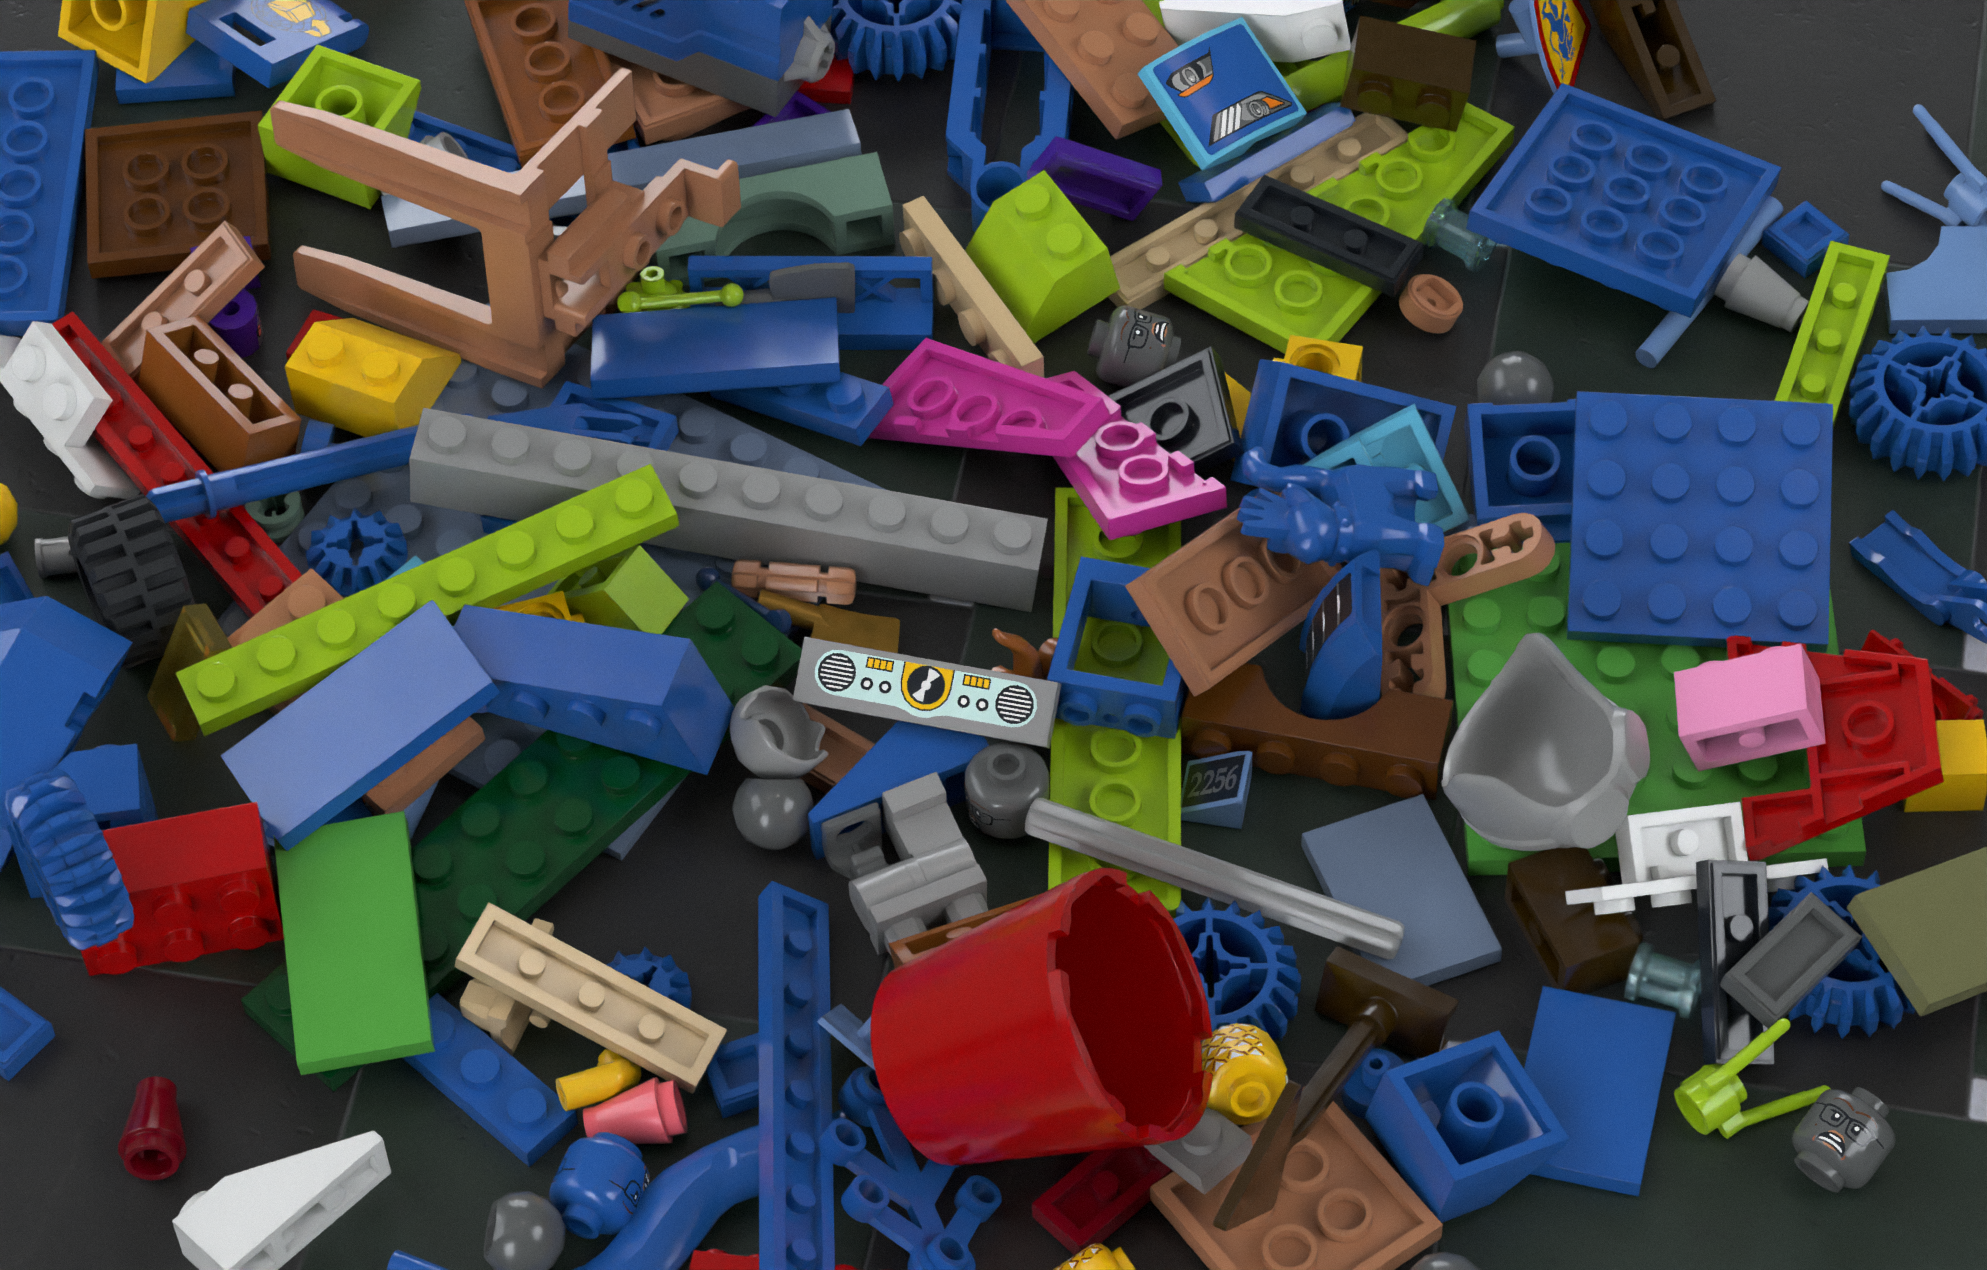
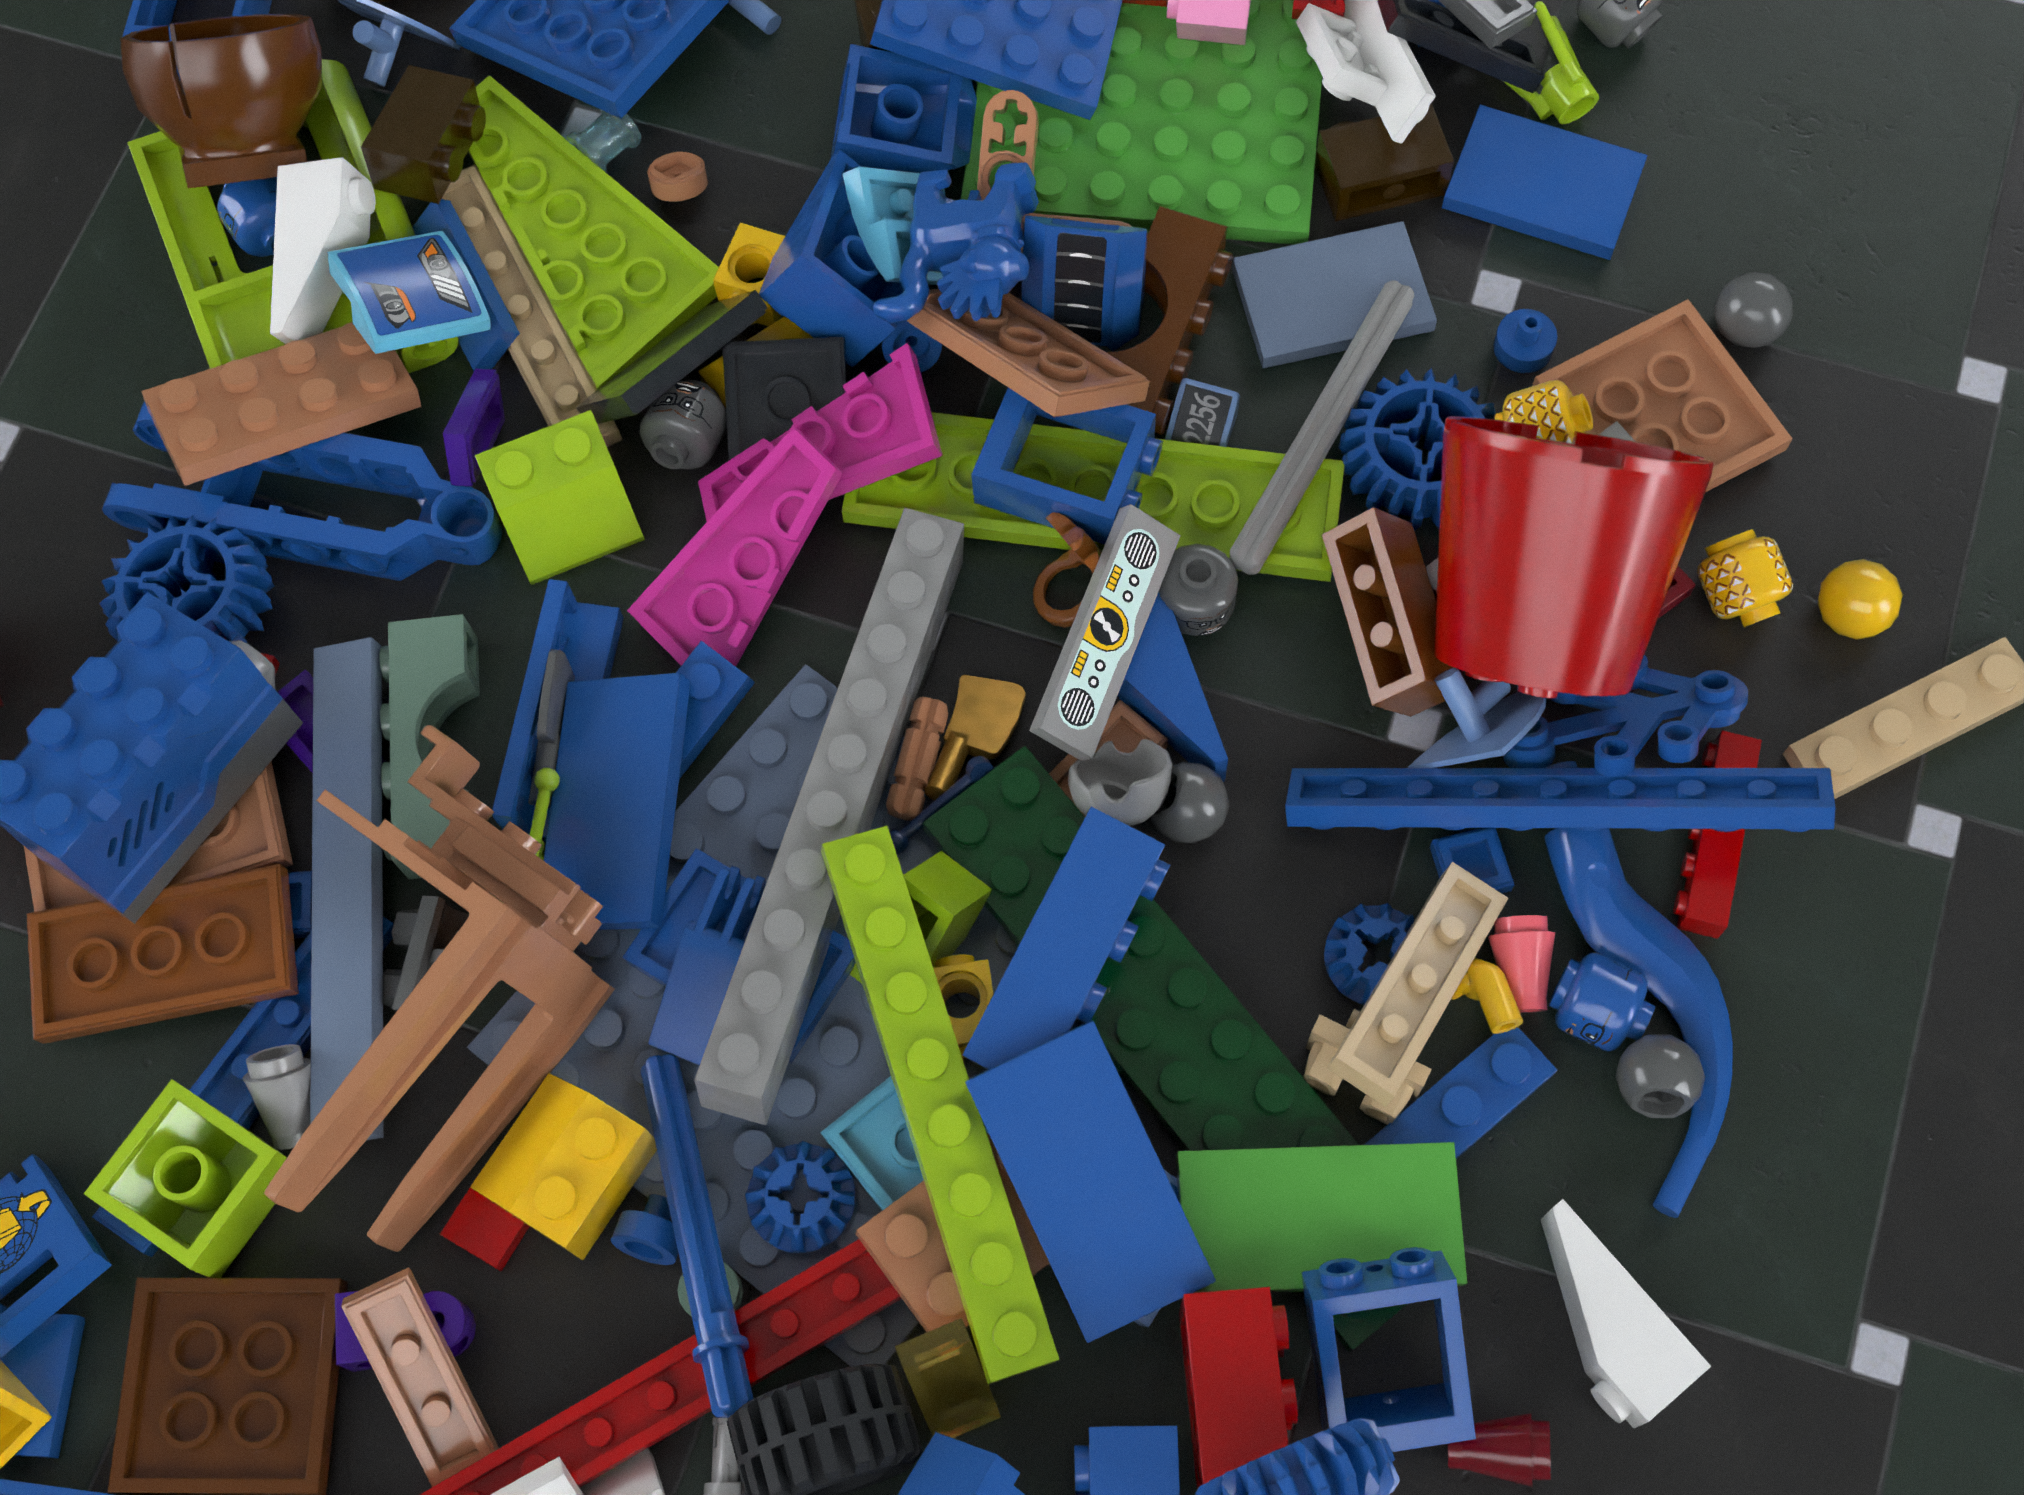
camera: 80 degrees left, 15 degrees up
dark orange brick [138,315,301,472] -> none
light grey hips [821,772,988,955] -> none
tan plate [899,196,1044,378] -> none
dark brown piece [1213,946,1459,1231] -> none
black tile [1234,174,1424,298] -> none
blue slope [1365,1030,1570,1223] -> none
light grey piece [1441,633,1650,851] -> none
dark grey piece [1476,351,1554,405] -> none
clear light blue bush [1624,941,1701,1019] -> none
none -> black tile [576,290,768,424]
none -> blue window [1301,1247,1476,1452]

